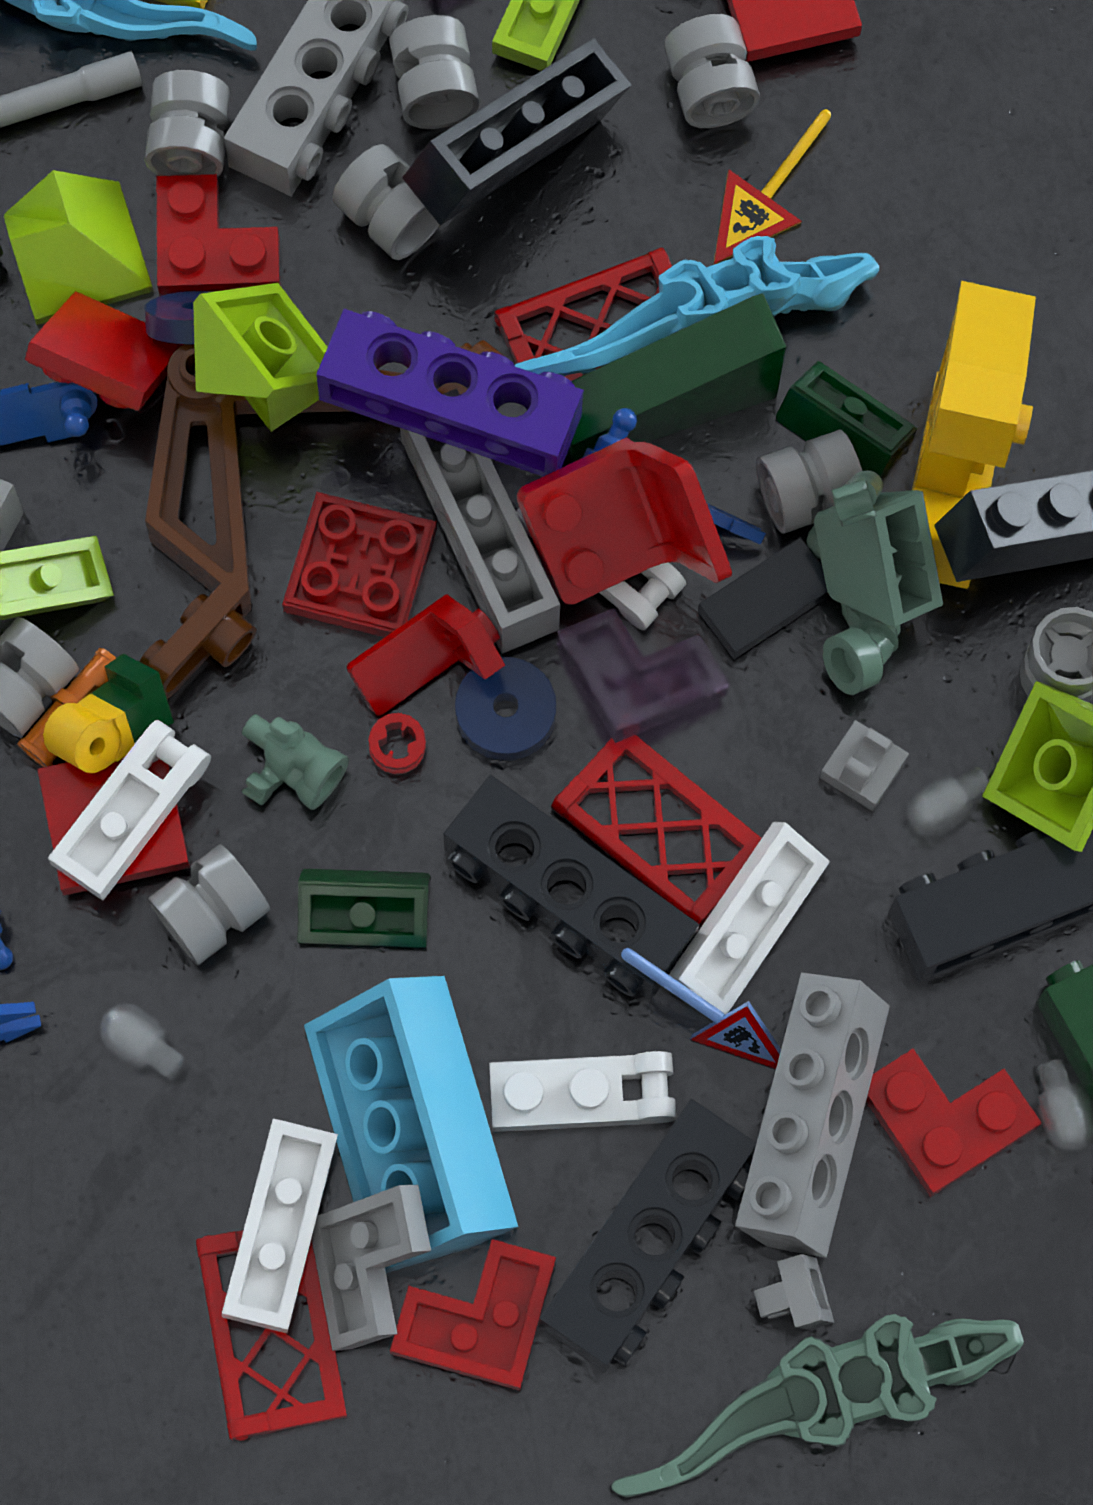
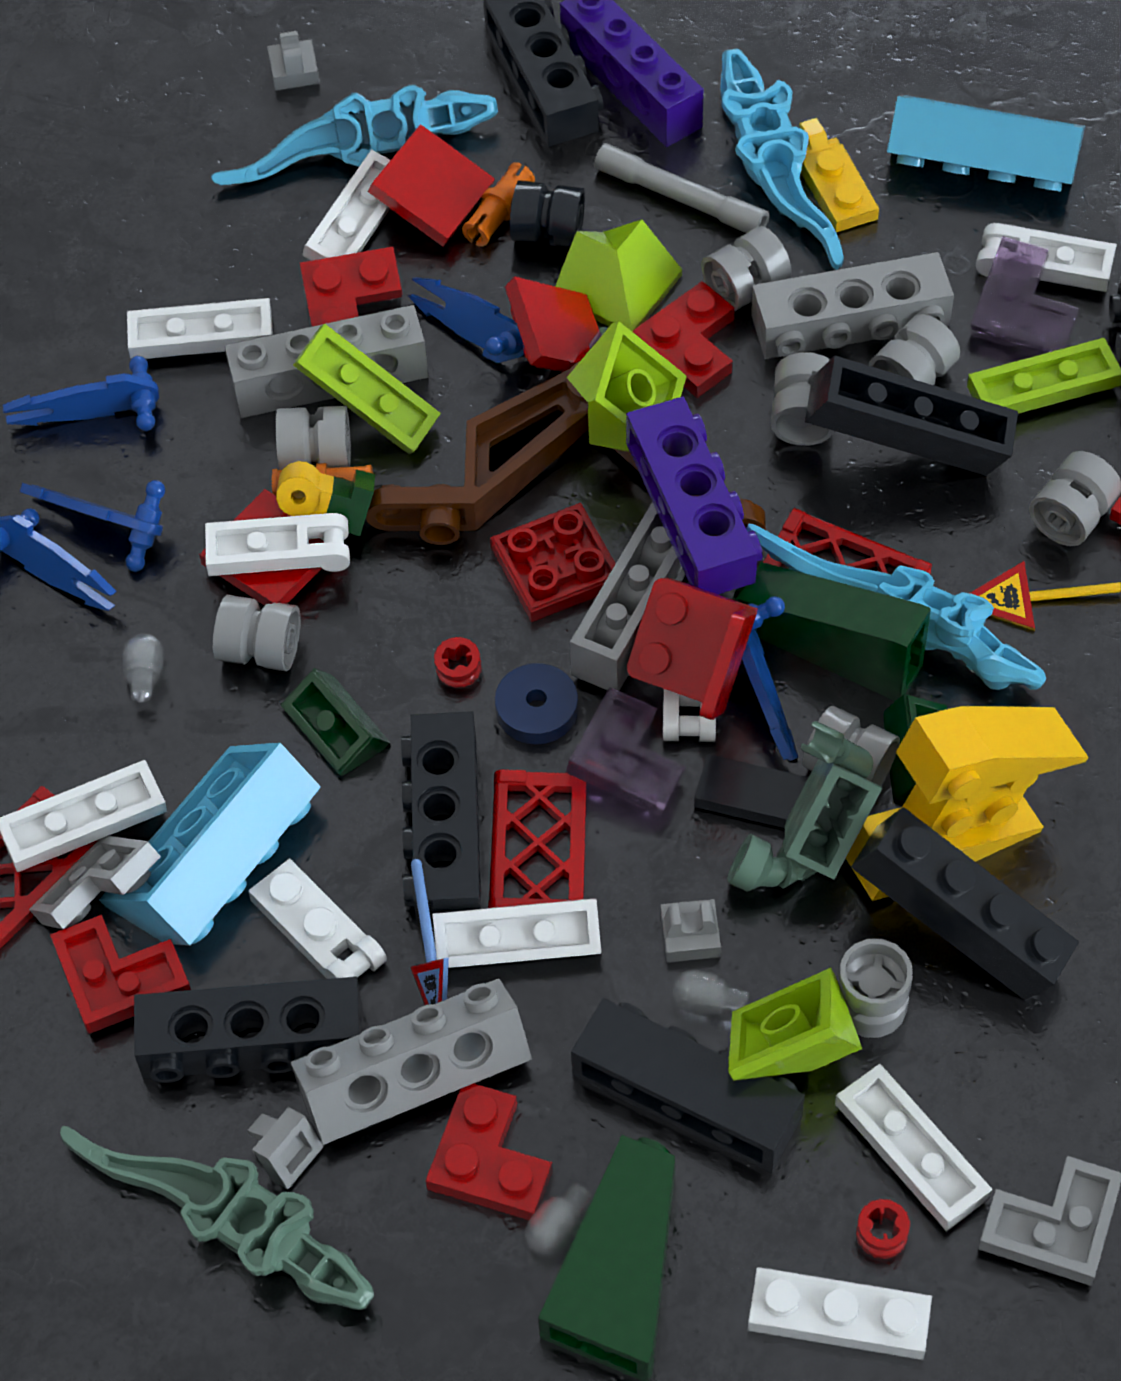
camera: 55 degrees right, 15 degrees down
sand green piece [241,714,349,810] -> none
red bracket [347,594,505,715] -> none

